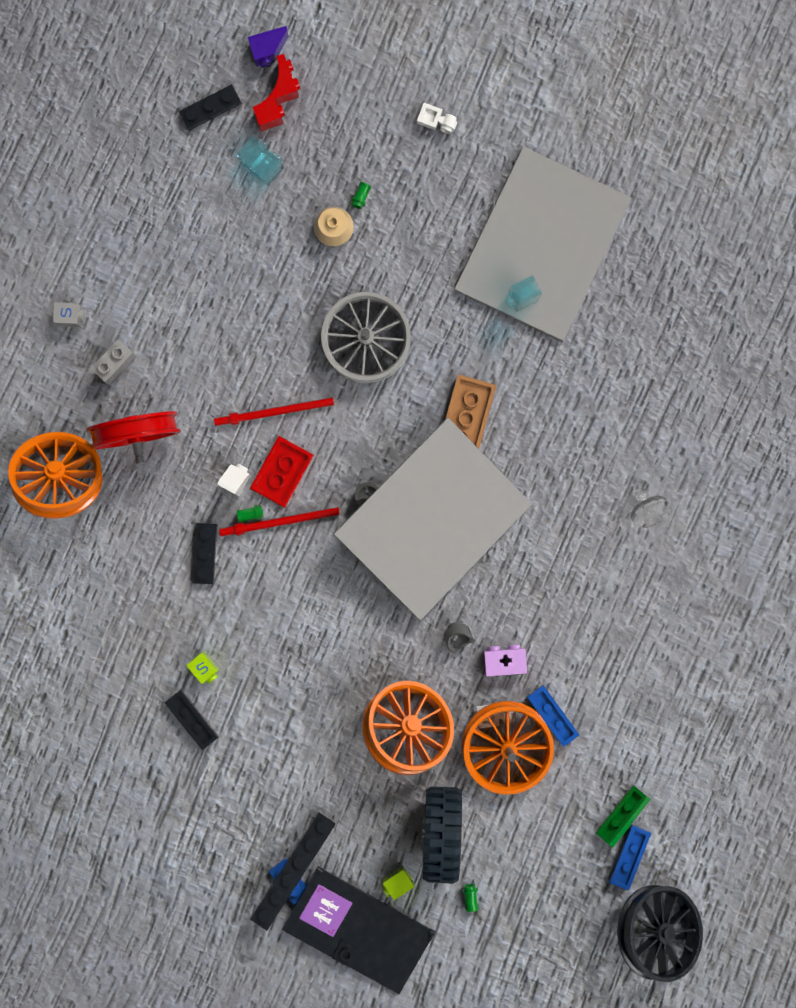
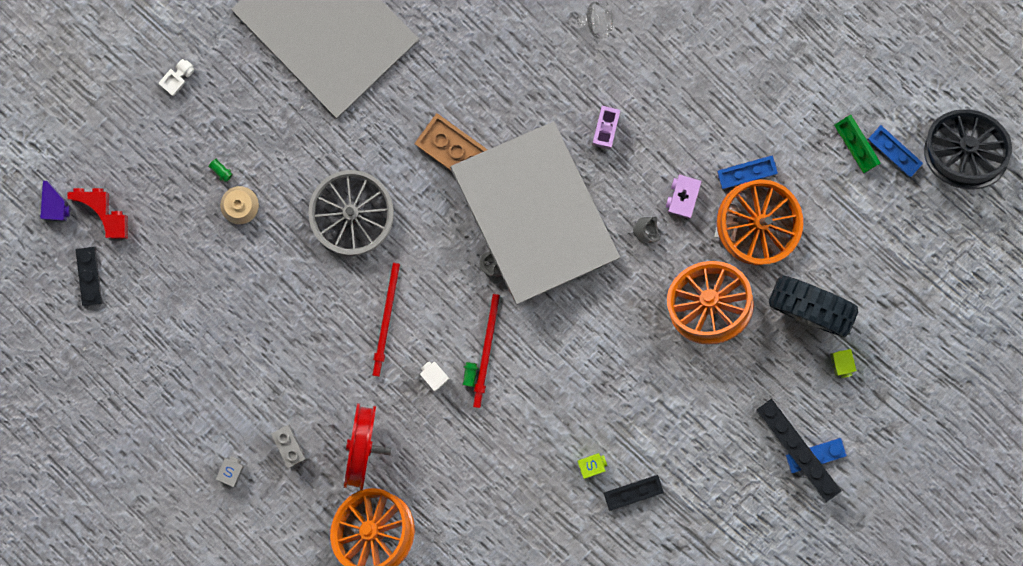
camera: 65 degrees left, 0 degrees up
black plate [193,523,218,585] -> none
clear light blue brick [236,136,284,186] -> none
red tile [249,436,314,508] -> none
black door [282,866,435,994] -> none
green pin [462,884,479,912] -> none
clear light blue brick [506,275,542,312] -> none
none -> lavender brick [592,106,620,150]

